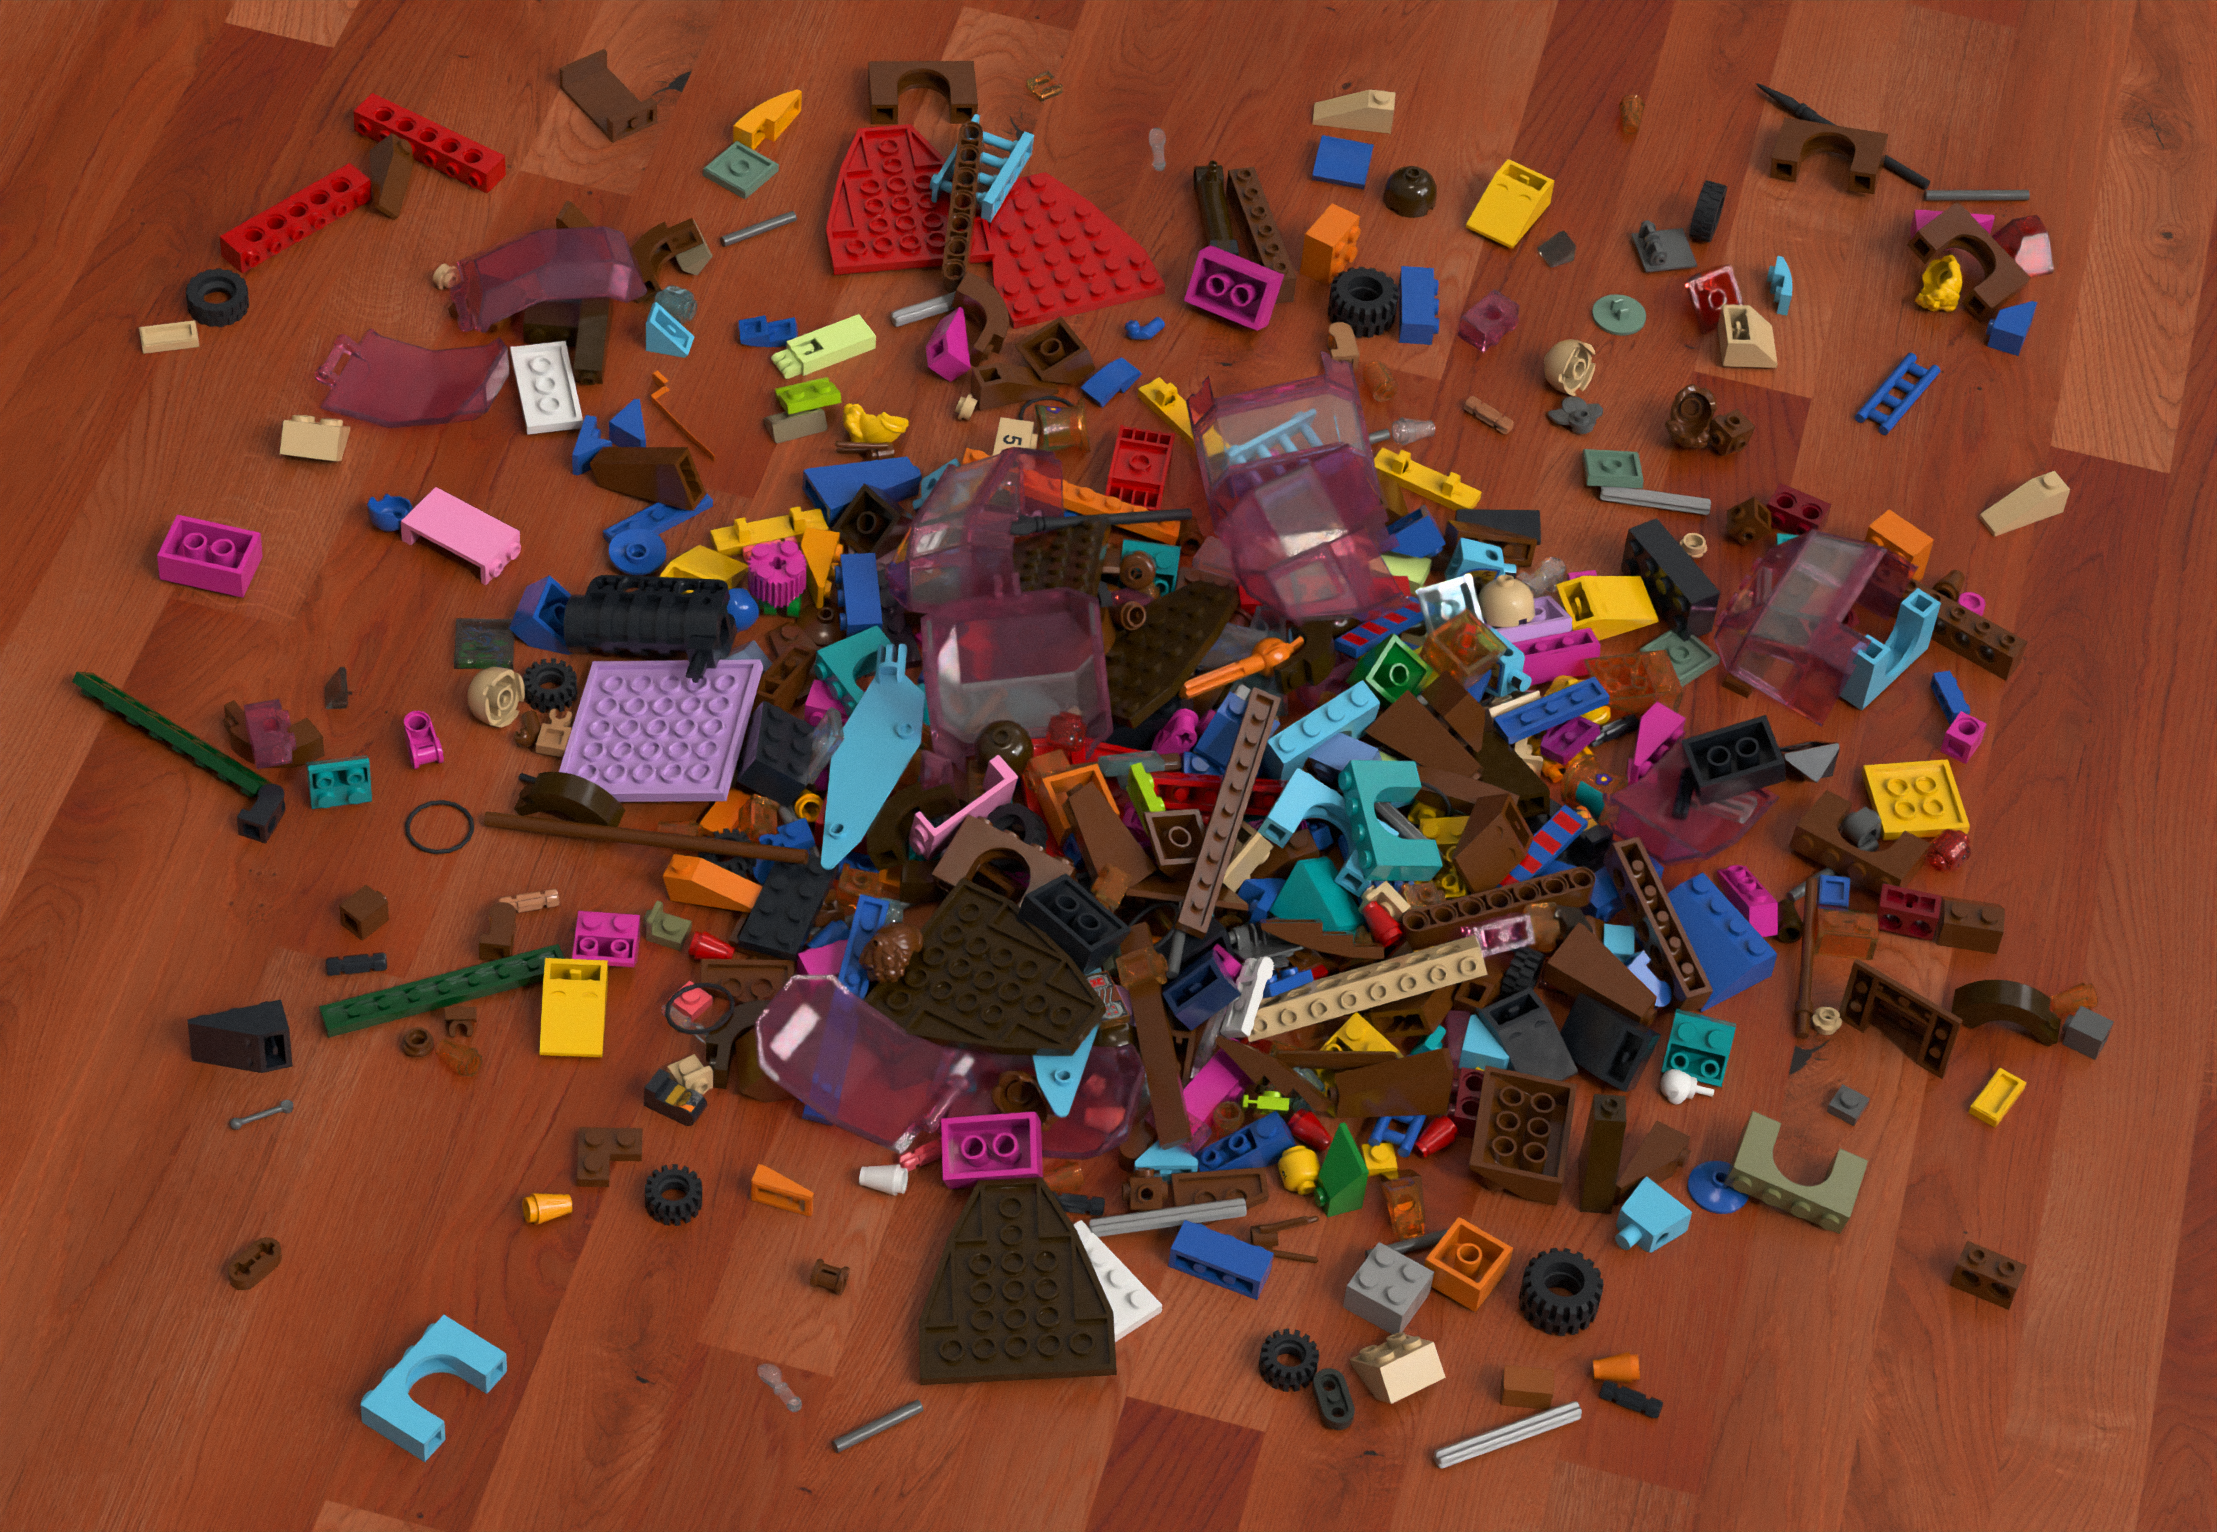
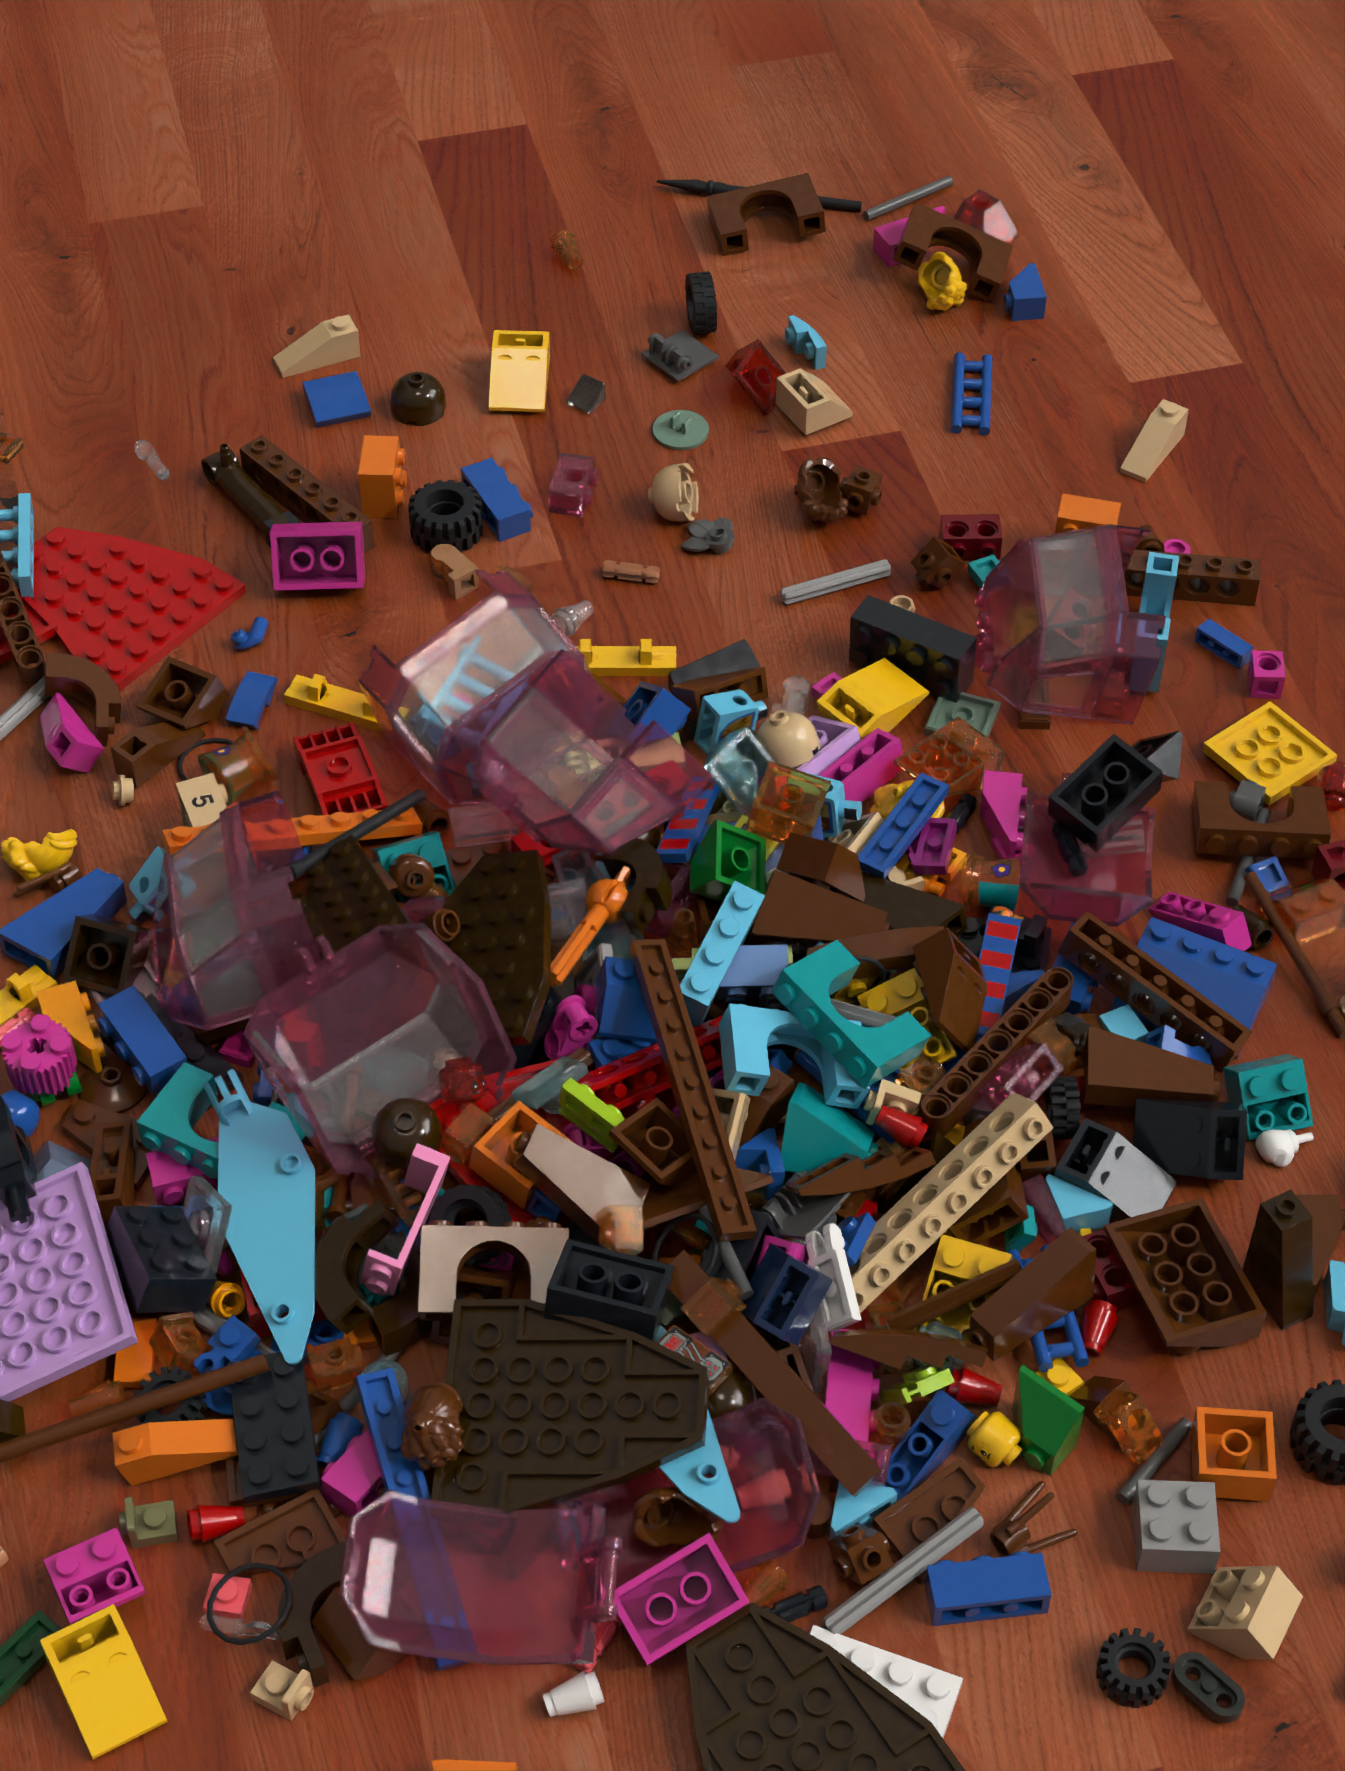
camera: 25 degrees left, 0 degrees up
black leg [644,1068,708,1126] -> none
clear pink slope [920,750,955,790] -> none
sand green tile [1582,449,1644,488] -> none

